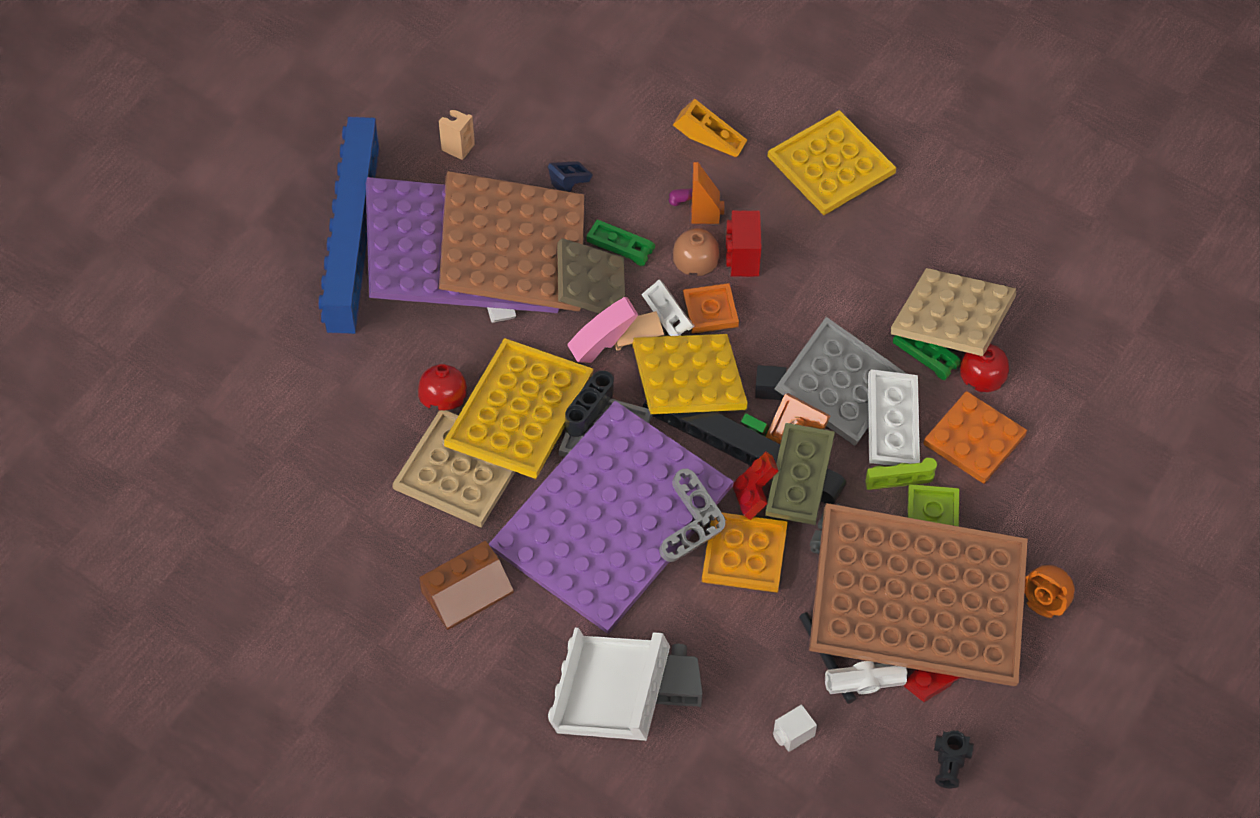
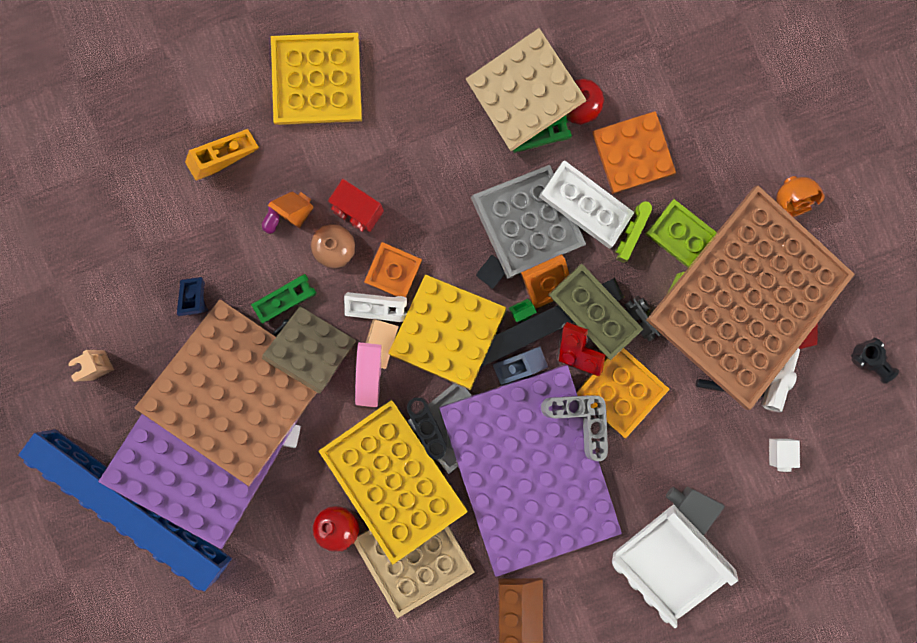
camera: 60 degrees left, 30 degrees up
none -> sand blue slope [493,347,548,385]

